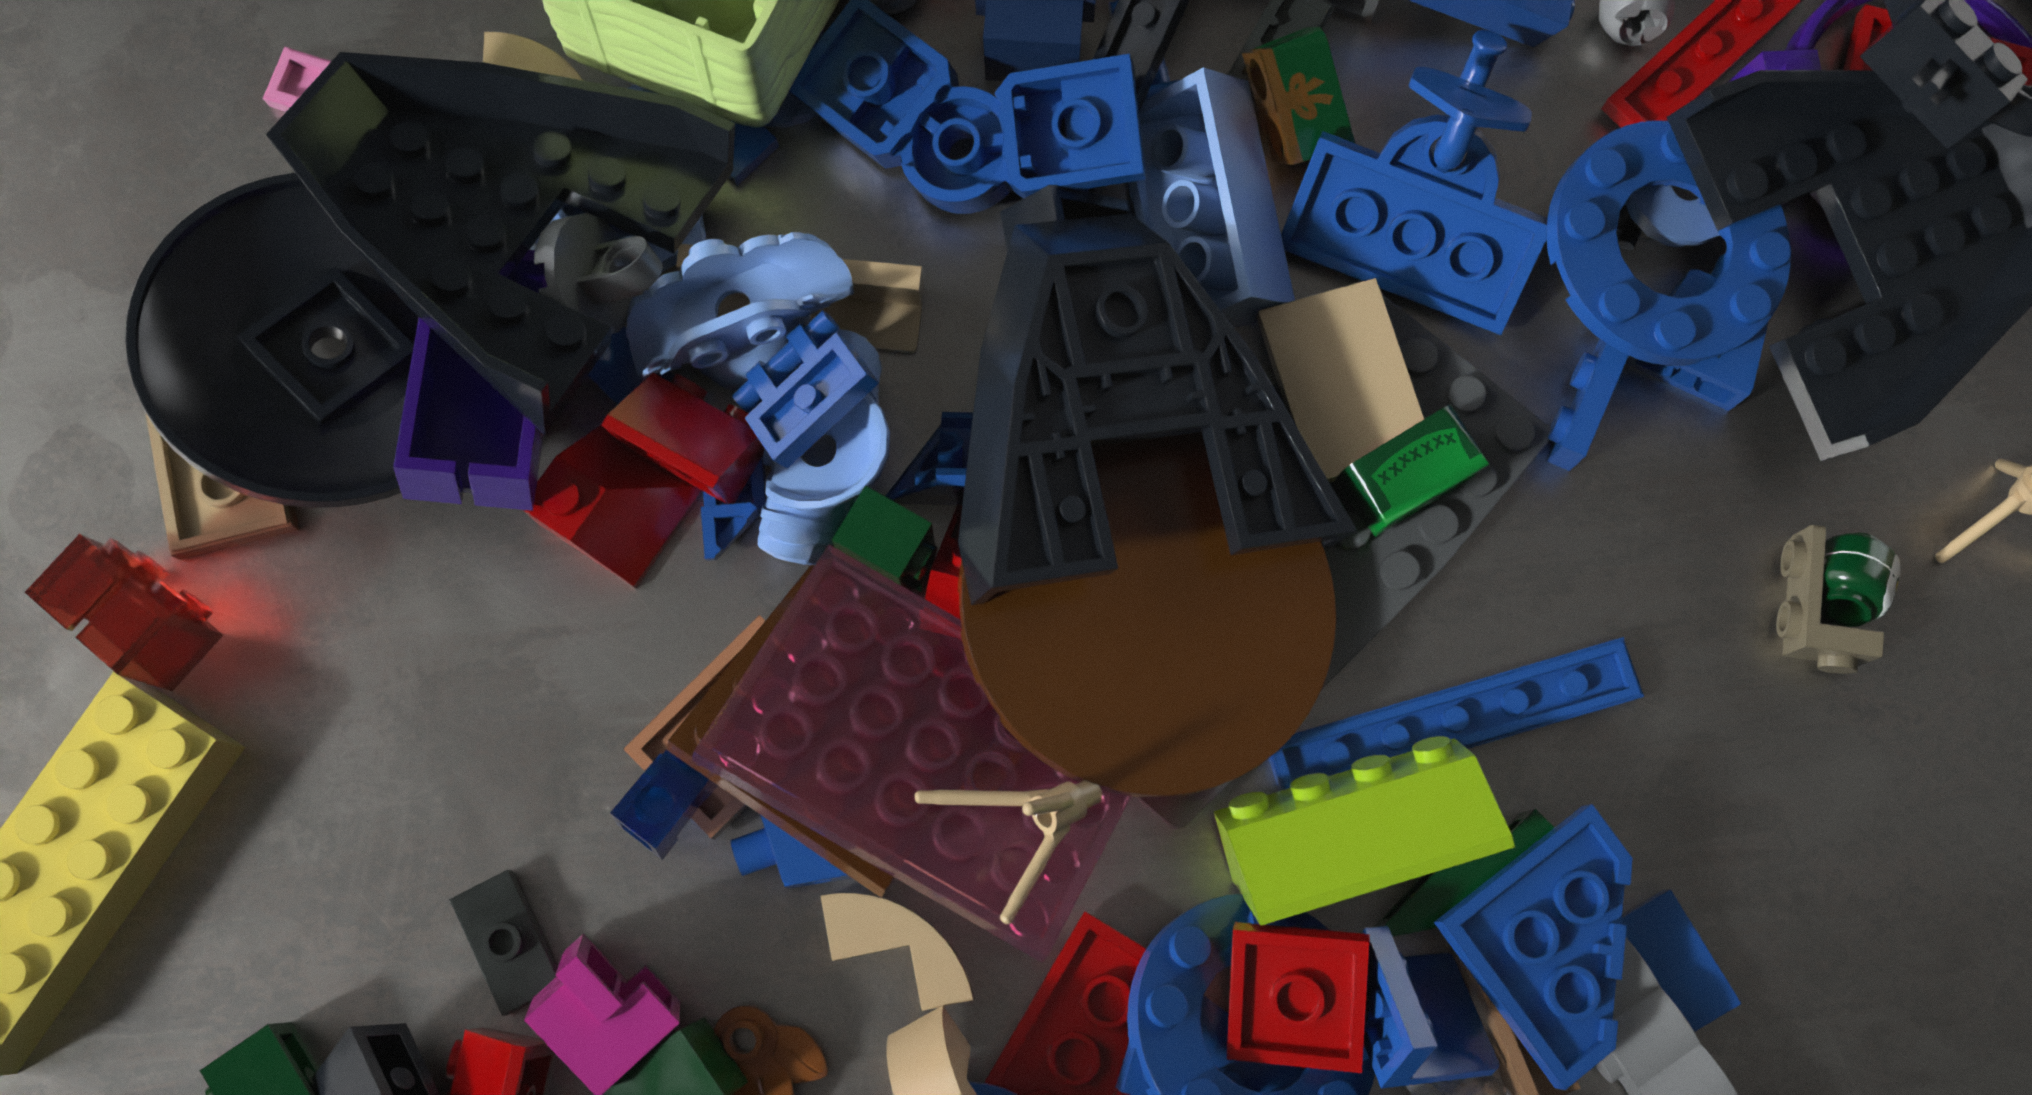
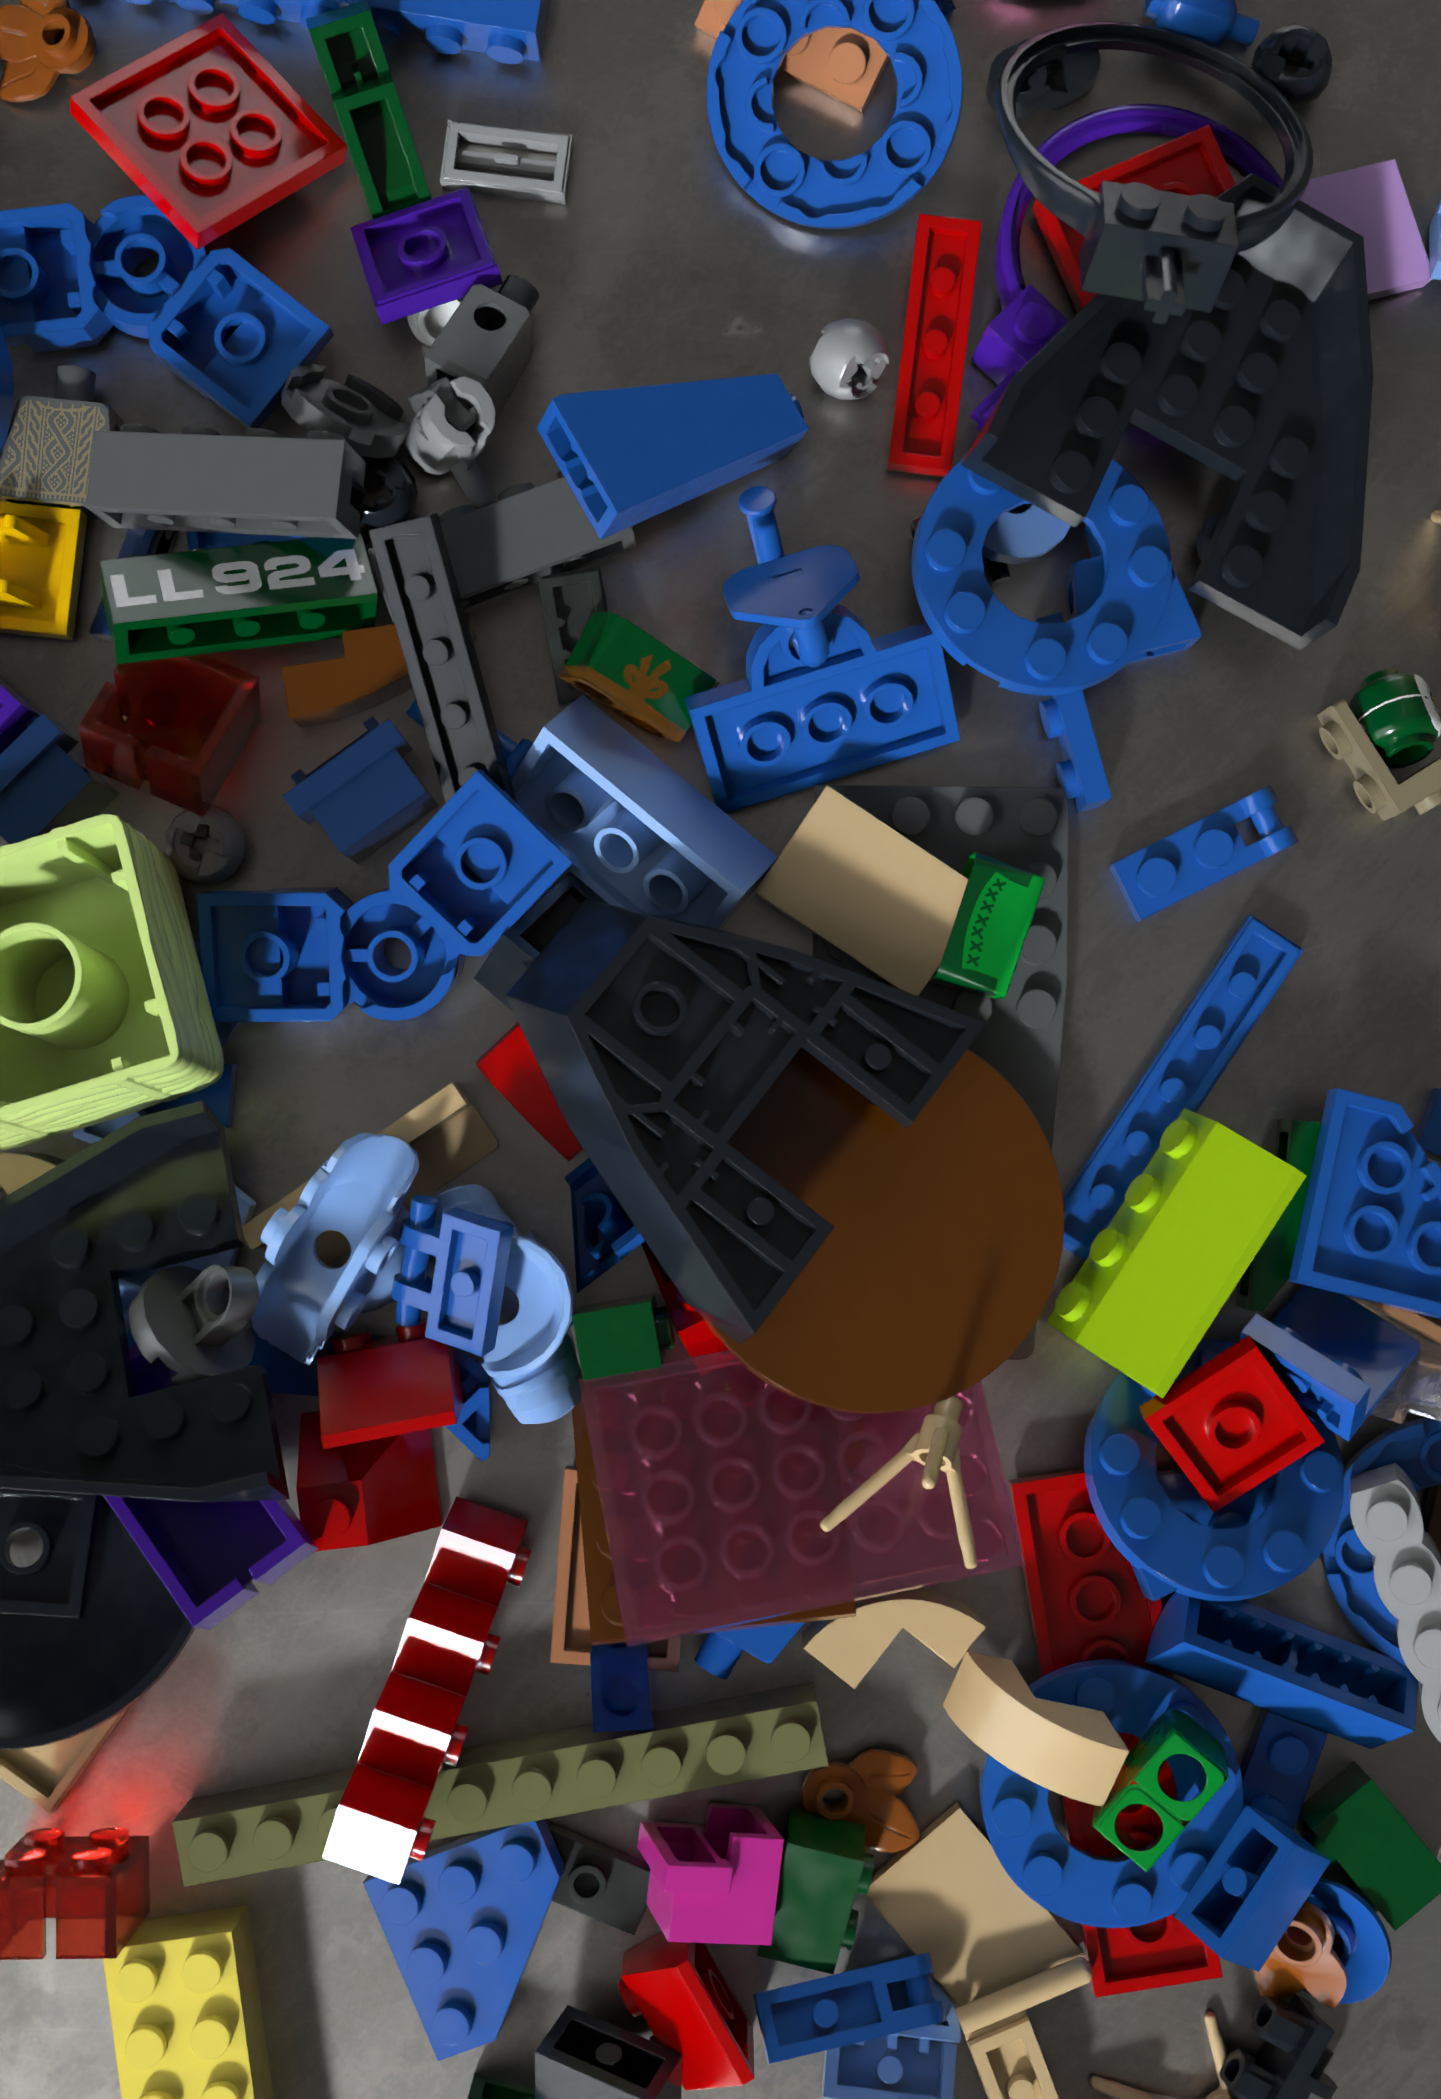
camera: 35 degrees left, 10 degrees up
none -> olive brick [172,1682,829,1887]
none -> red brick [322,1496,532,1885]
none -> blue plate [363,1819,566,2061]
none -> red slope [475,1022,583,1162]
none -> blue plate [1109,785,1299,922]

